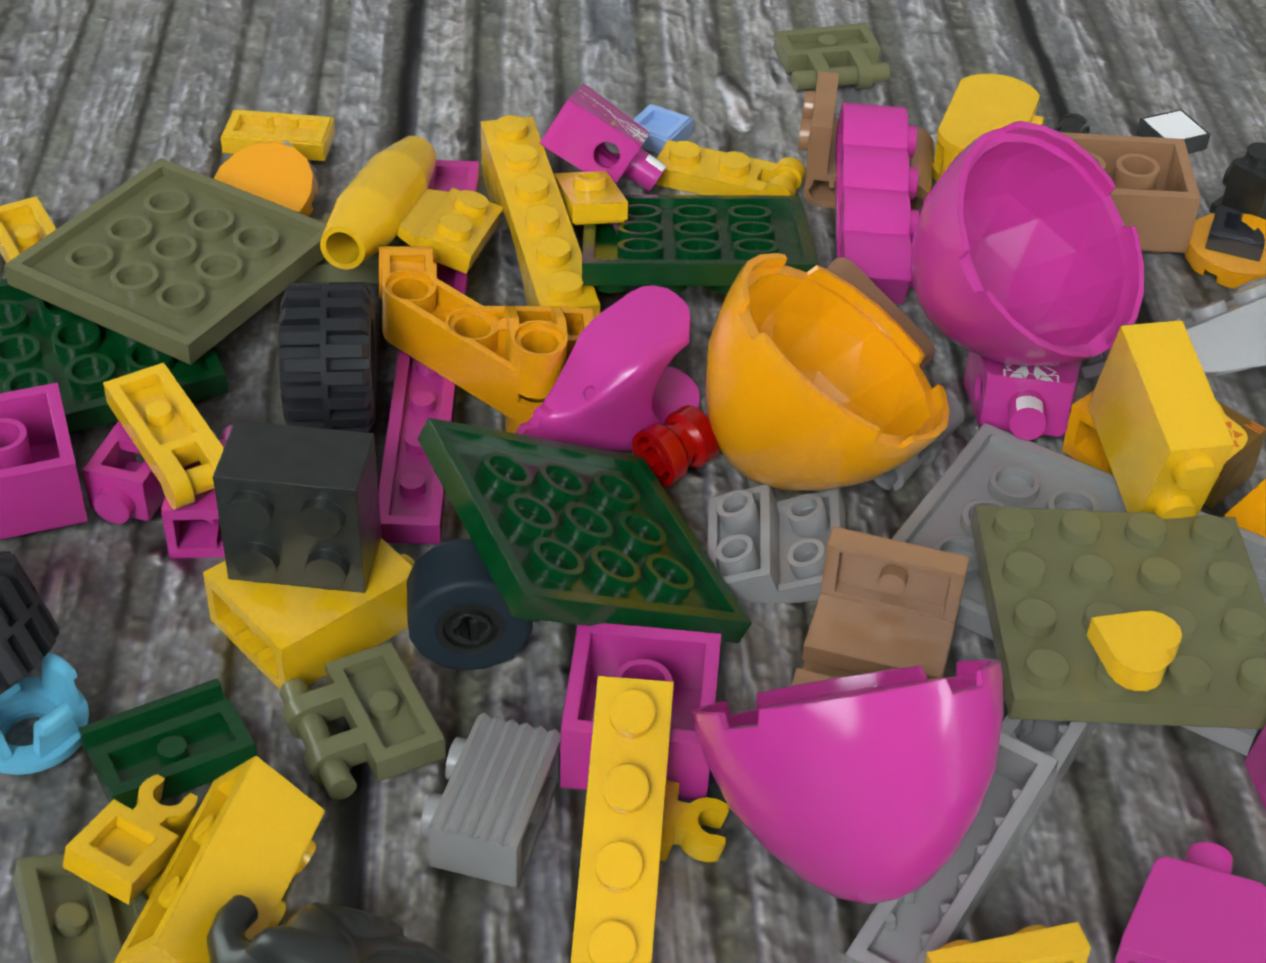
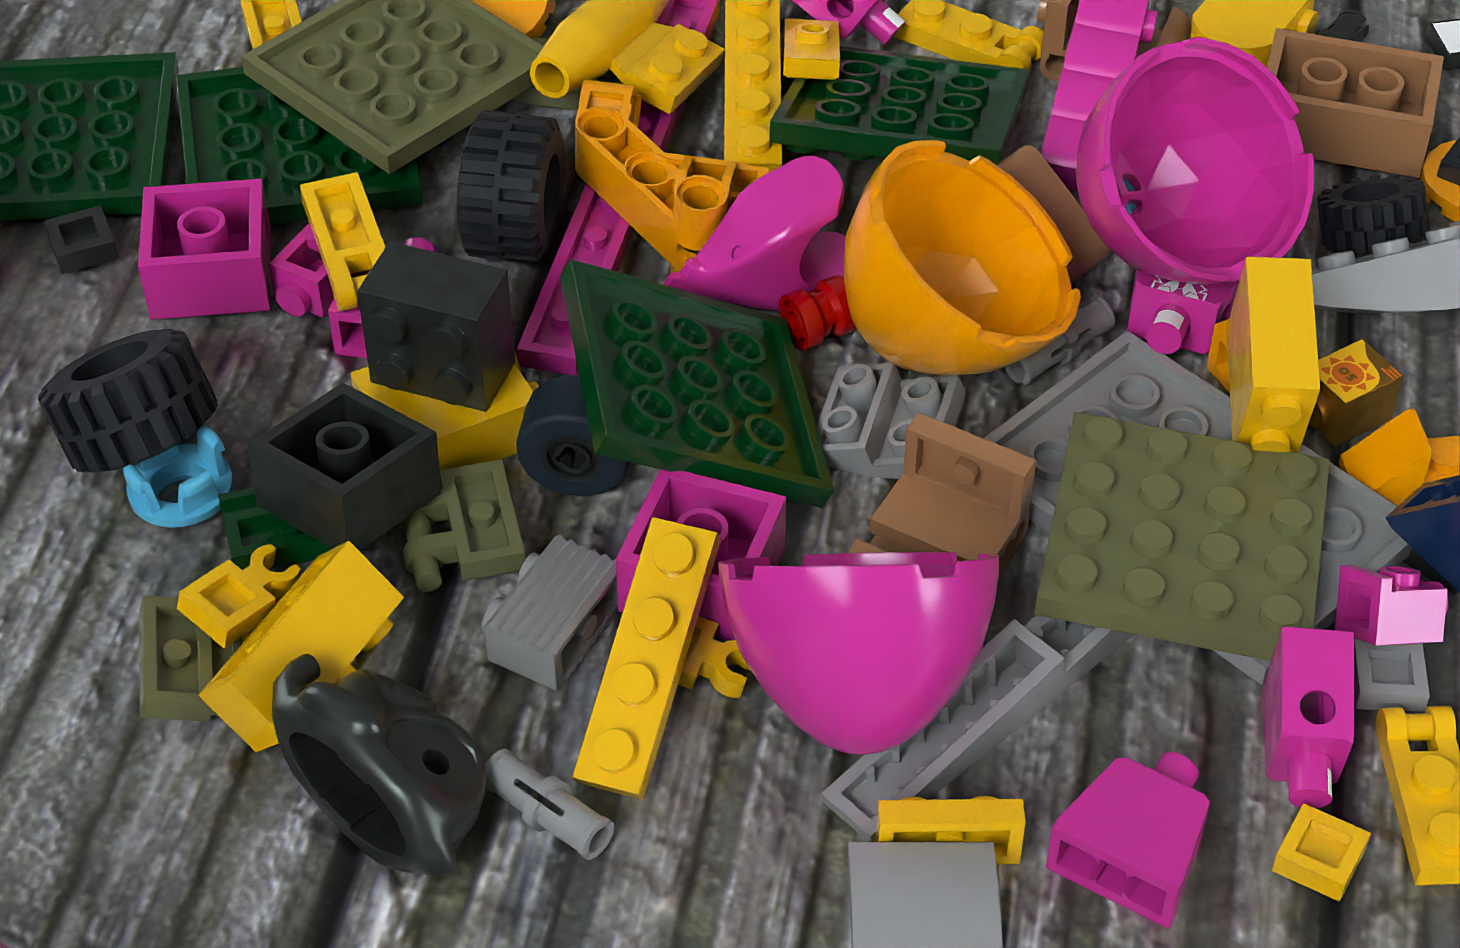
camera: 15 degrees right, 5 degrees up
yellow tile [1087,611,1182,691] -> none
none -> pearl dark grey brick [248,383,441,551]
none -> black tyre [1317,175,1429,254]

